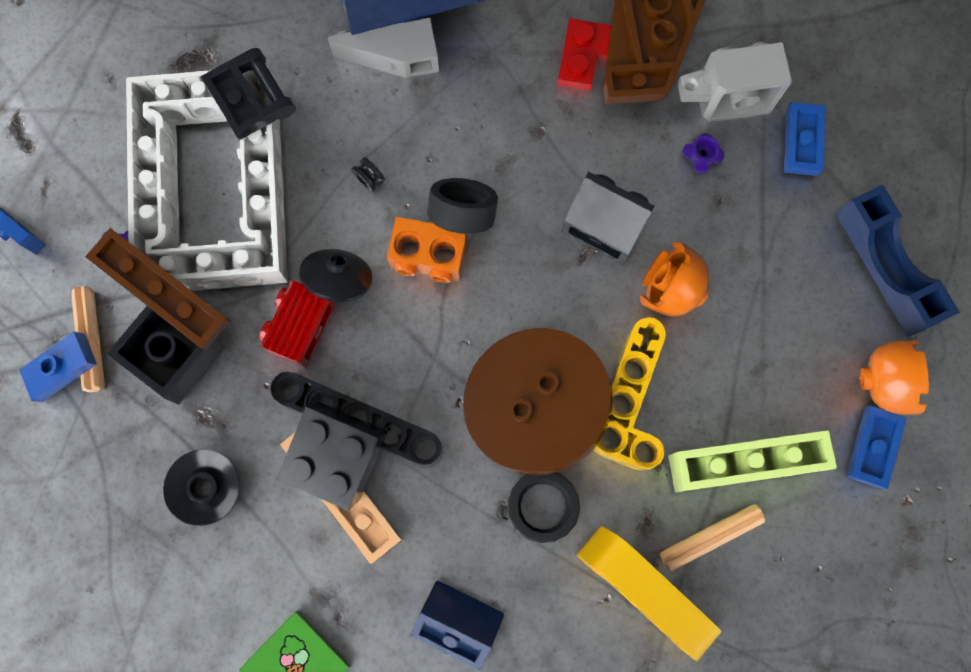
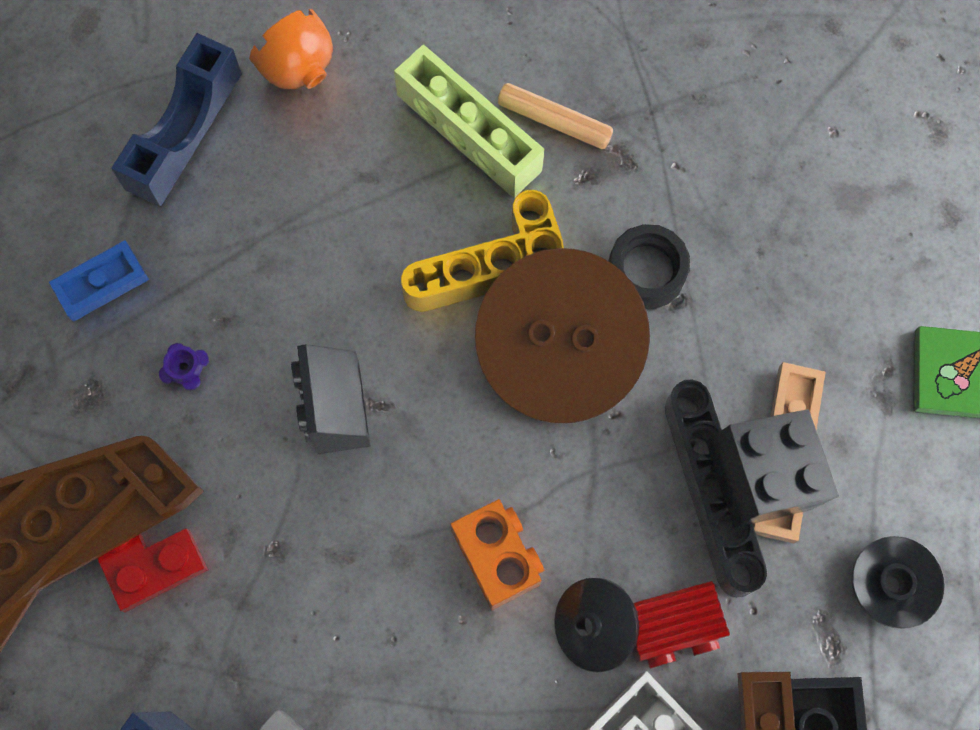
camera: 130 degrees left, 5 degrees down
black bush [351,157,385,192] -> none
dark blue panel [410,581,504,671] -> none
black tyre [427,178,498,234] -> none
yellow beam [576,525,722,662] -> none
orange cylinder [640,242,709,317] -> none
light grey hinge [678,41,792,122] -> none
blue plate [846,405,907,489] -> none

